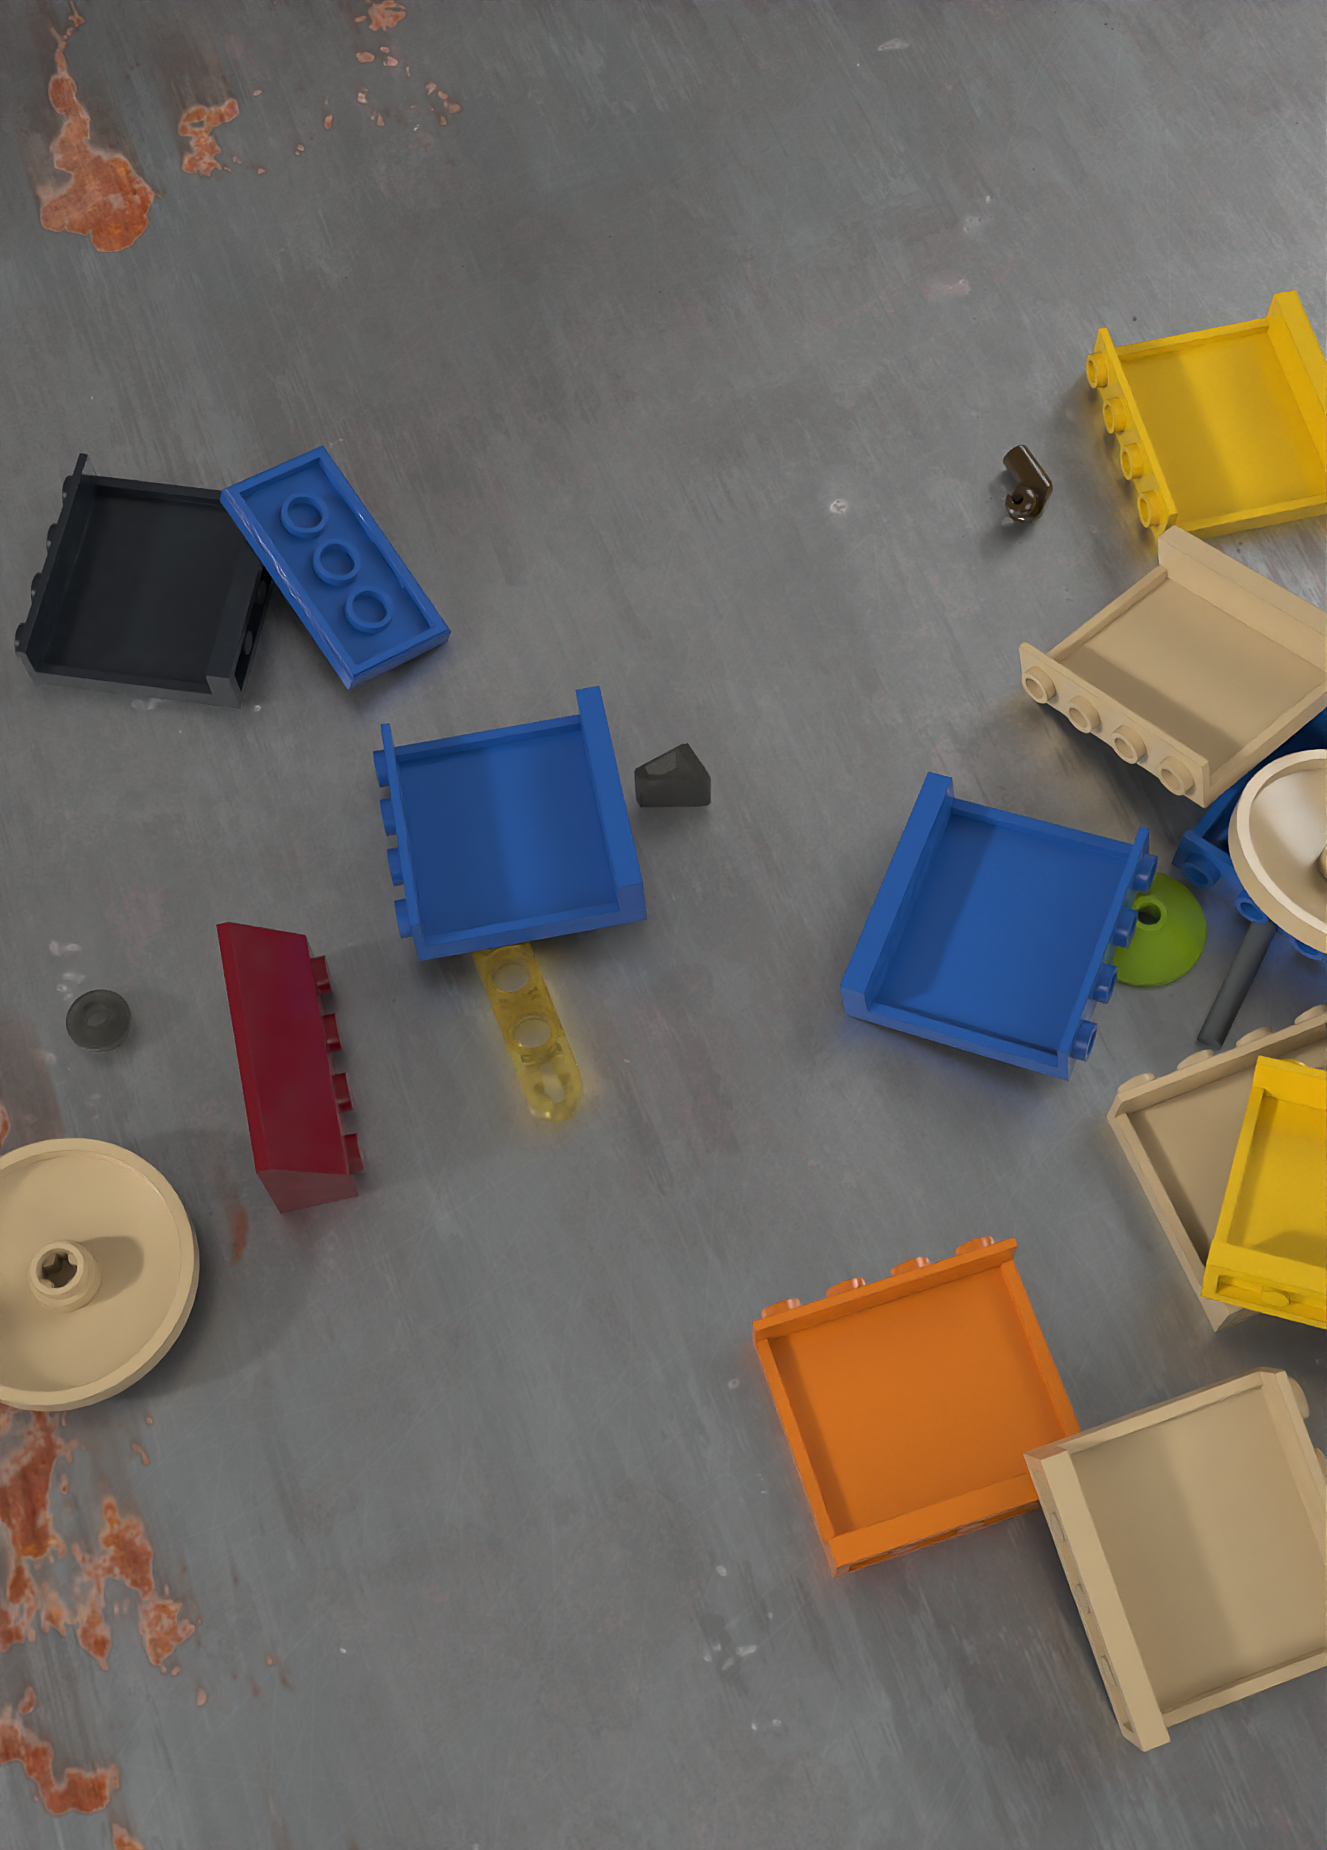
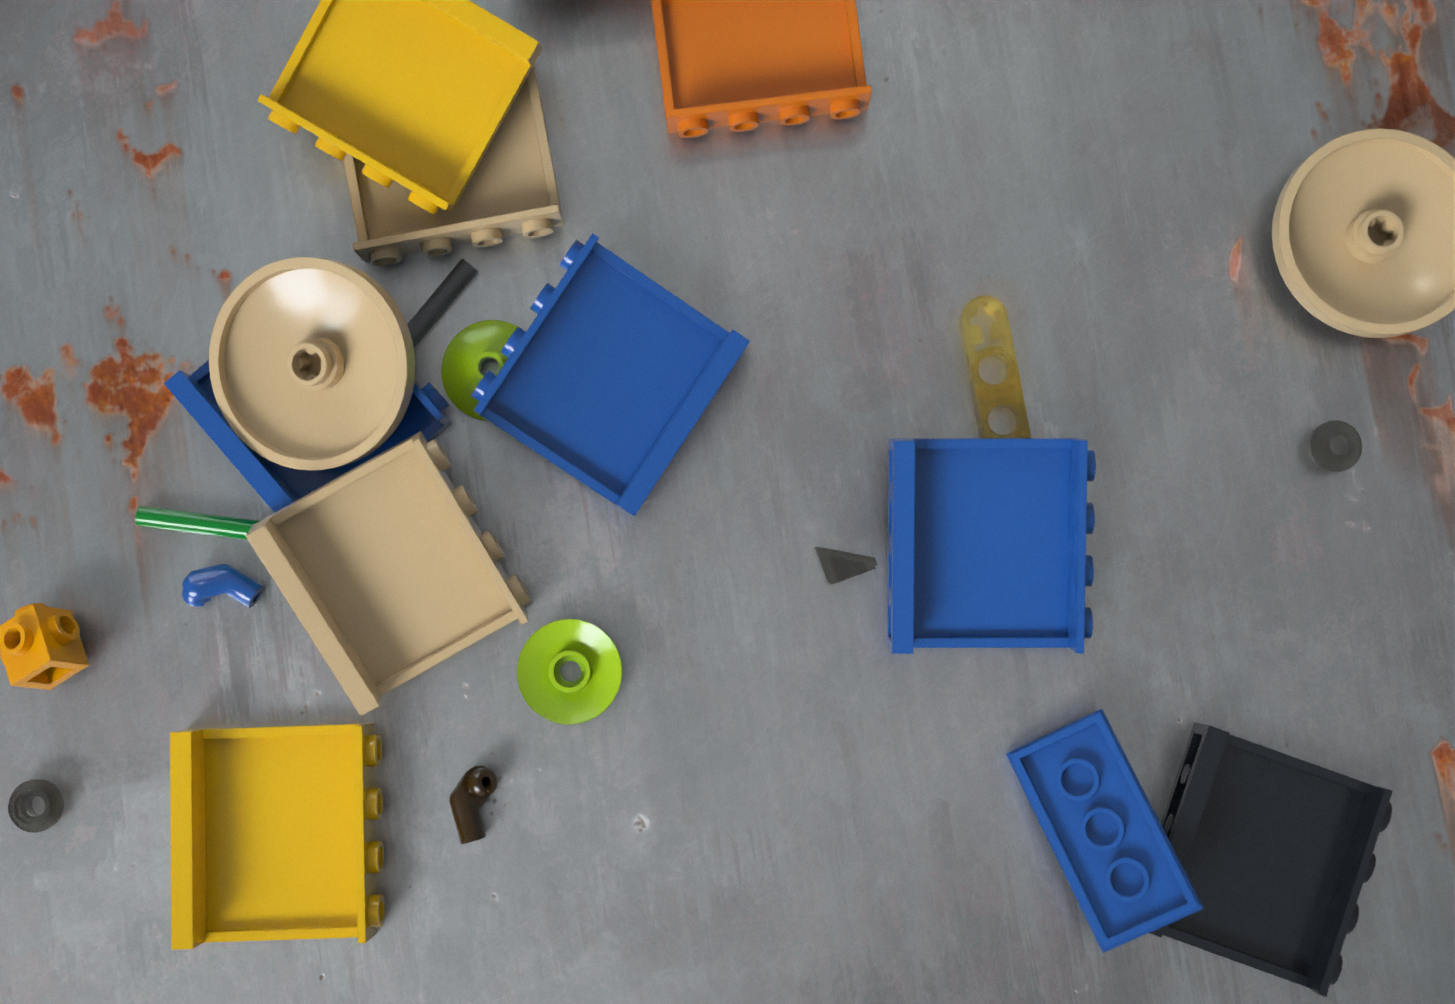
camera: 170 degrees left, 20 degrees up
dark red slope [216,922,366,1214] -> none
none -> lime dish [517,619,622,725]

